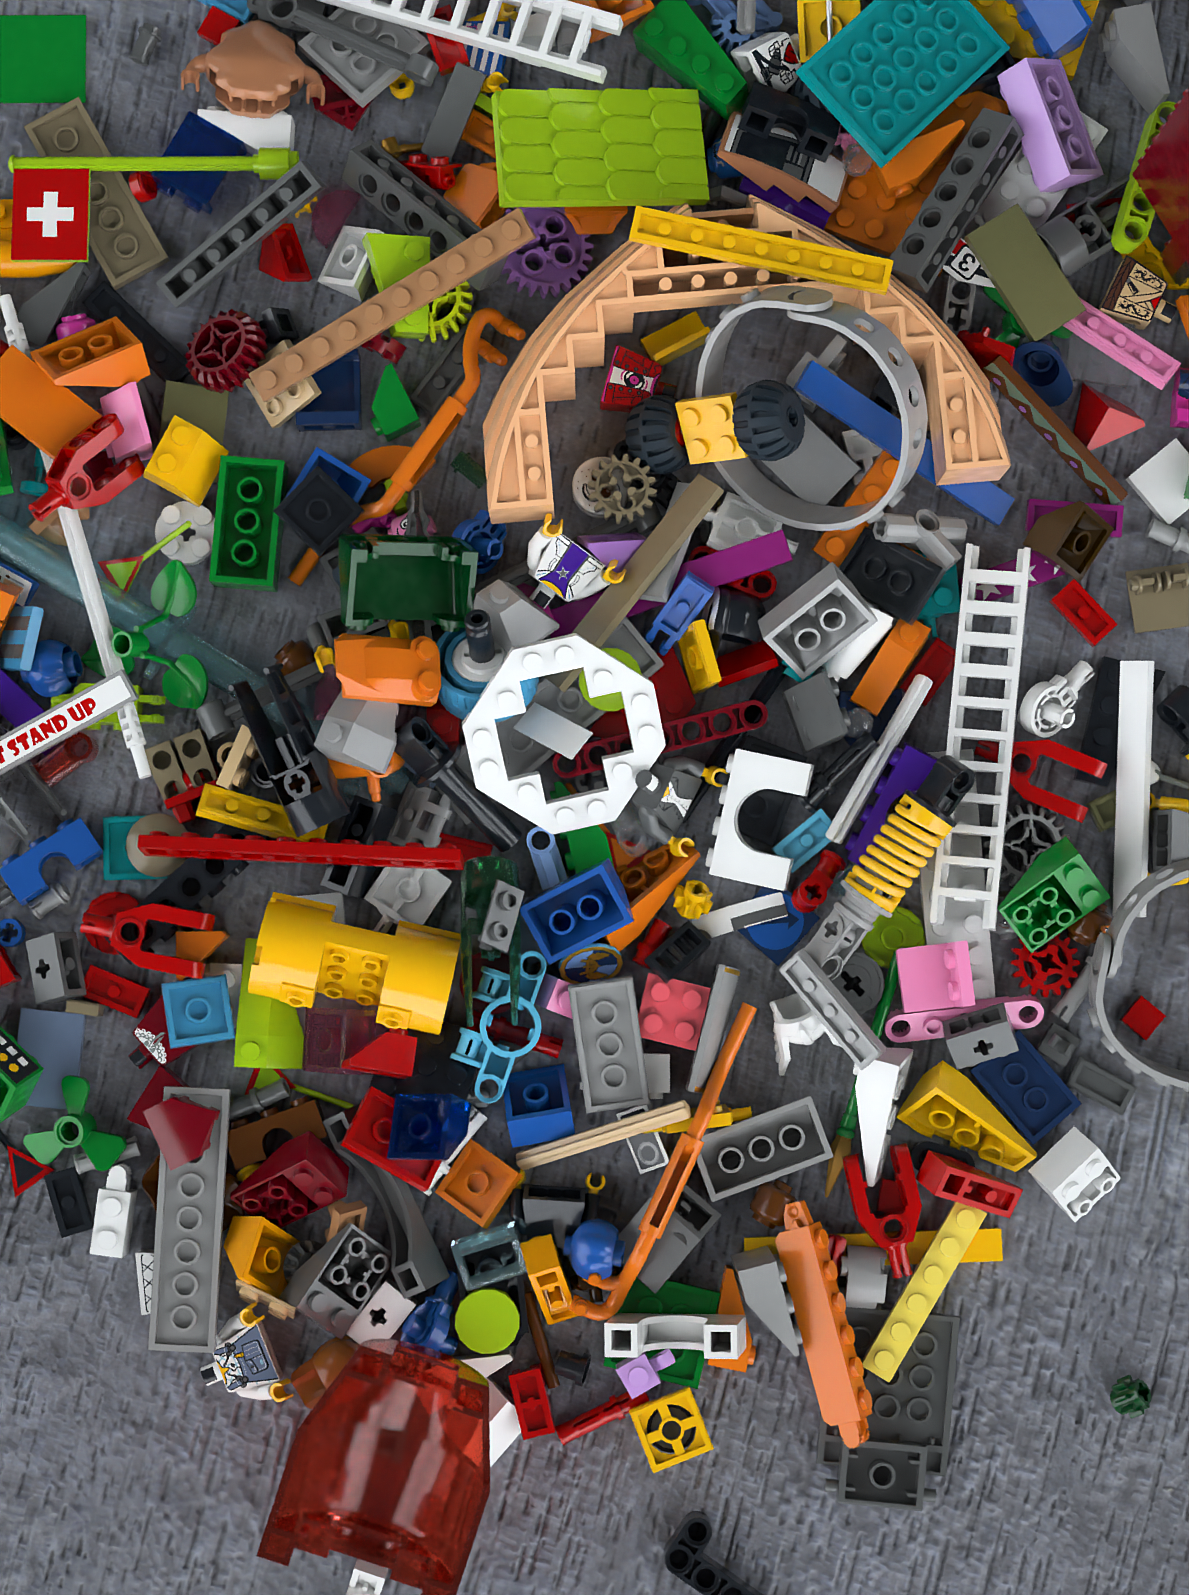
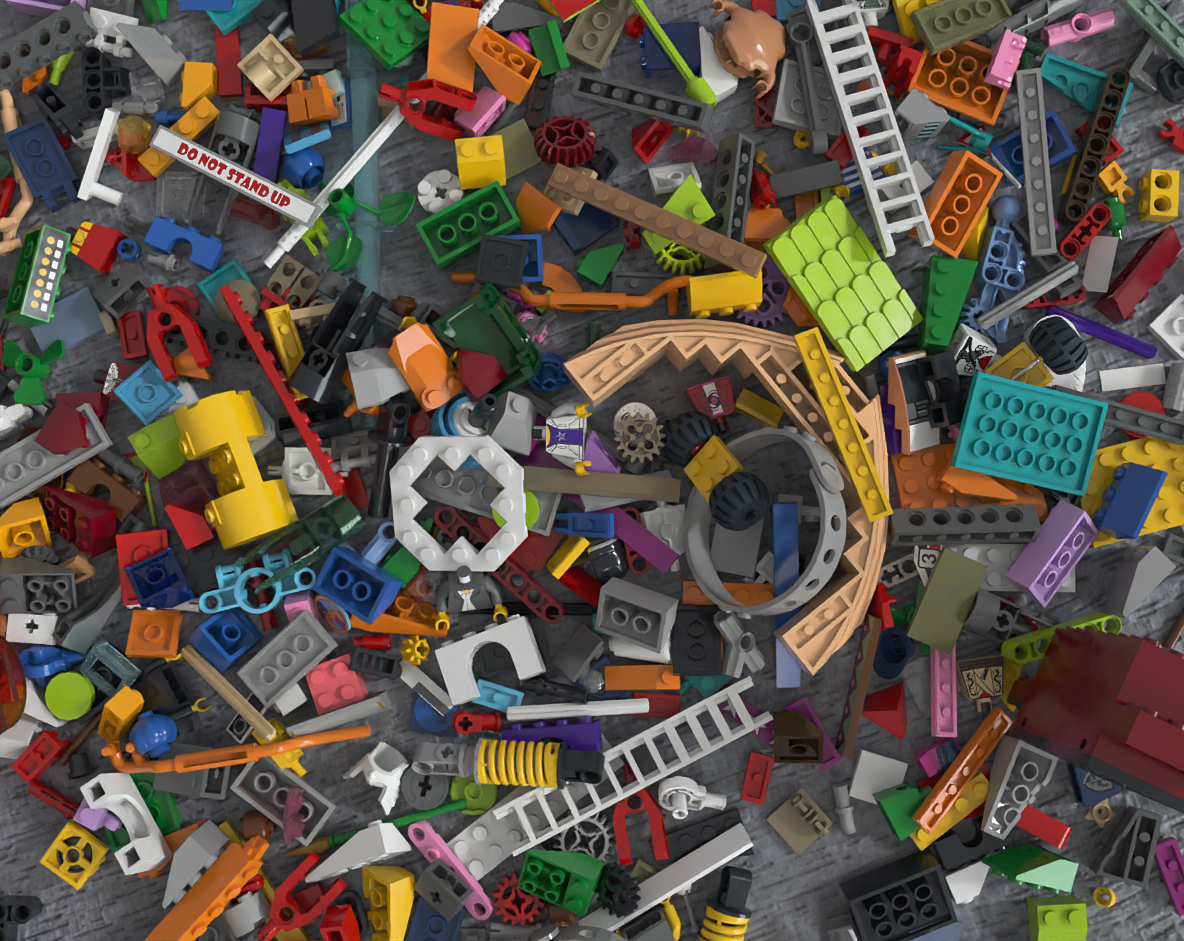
camera: 60 degrees right, 0 degrees up
lime piece [98,521,192,601] -> none
hinge [478,880,524,953] -> none
white sticker [513,702,593,760] -> none
light grey tile [778,948,887,1071] -> none
clear tile [841,143,873,177] -> none
bright pink bracket [895,940,976,1013] -> none
none -> clear pink slope [283,786,305,844]
none -> dark red slope [454,349,508,402]
none -> orange slope [515,182,562,235]
none -> green panel [528,19,570,76]
none -> black gear [595,861,641,918]
none -> yellow slope [686,269,762,319]

